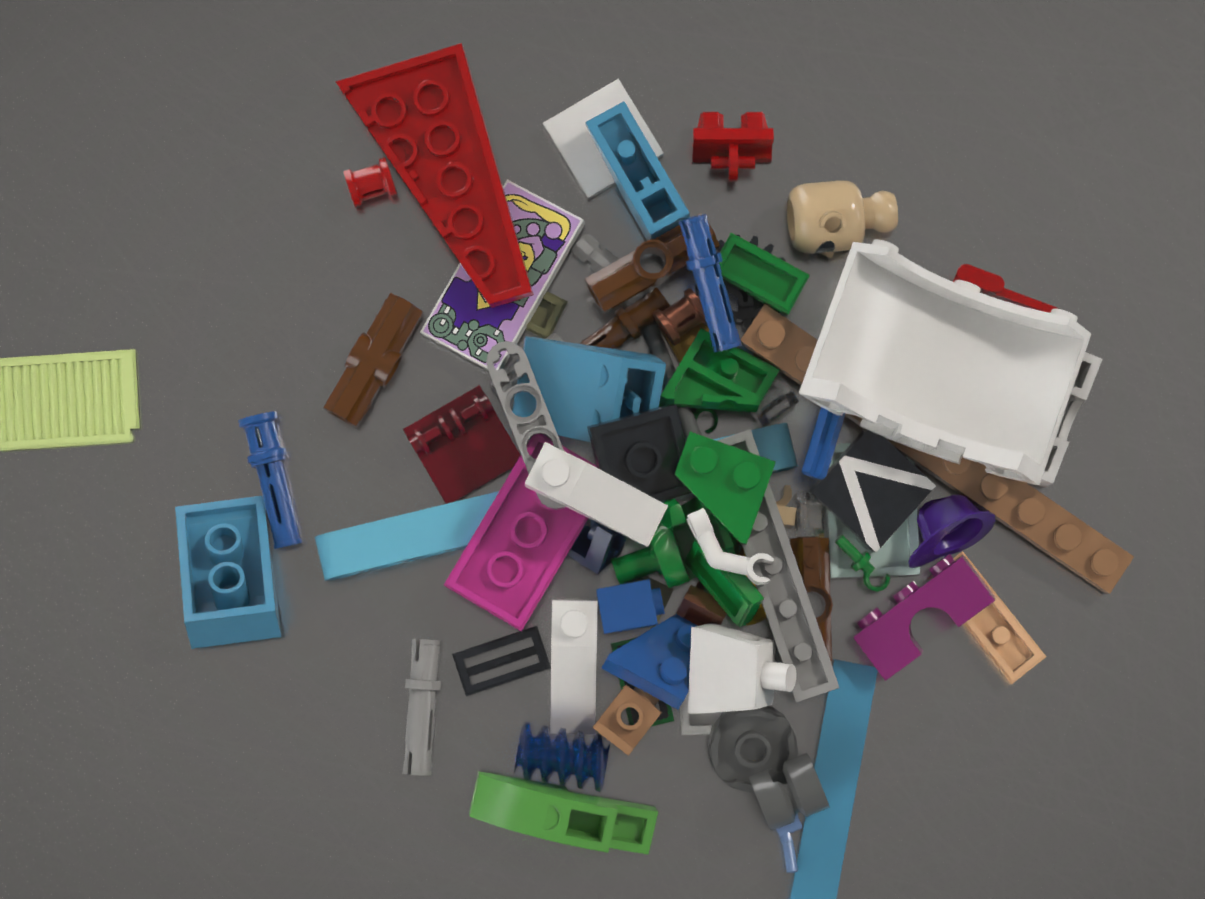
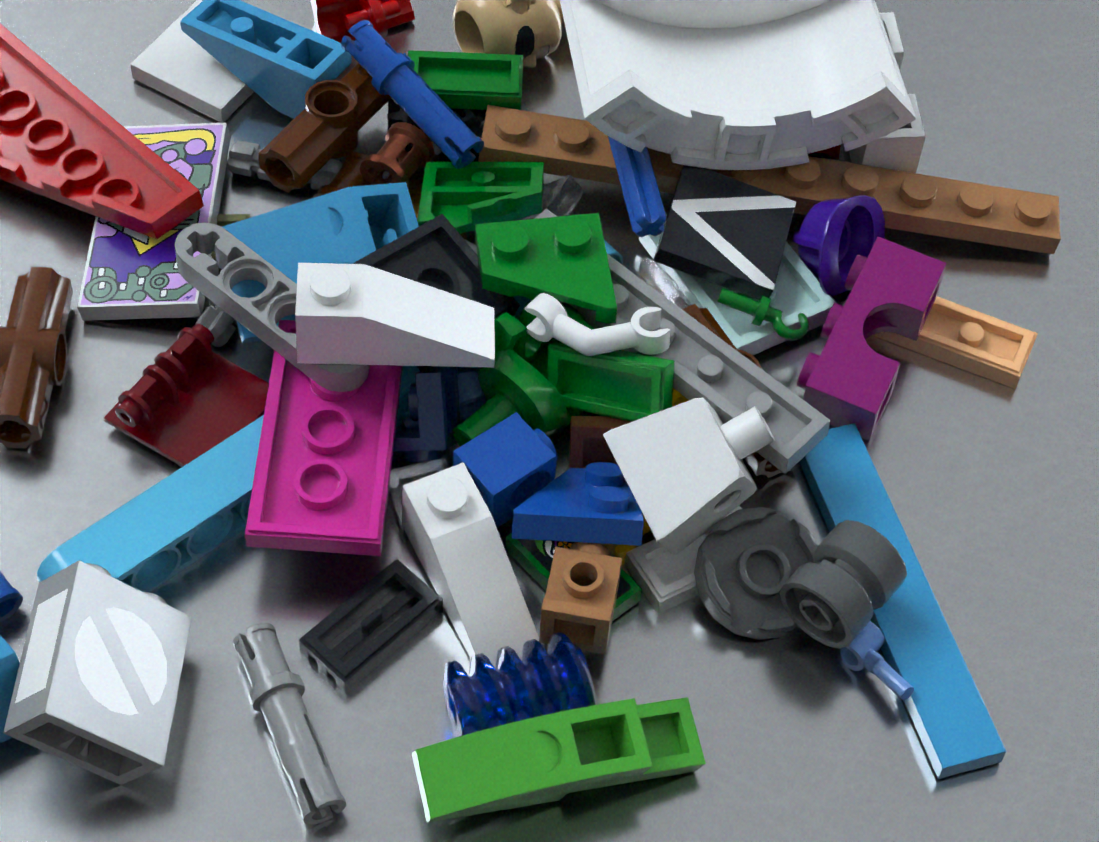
camera: 30 degrees left, 30 degrees down
none -> brick [3,560,192,785]

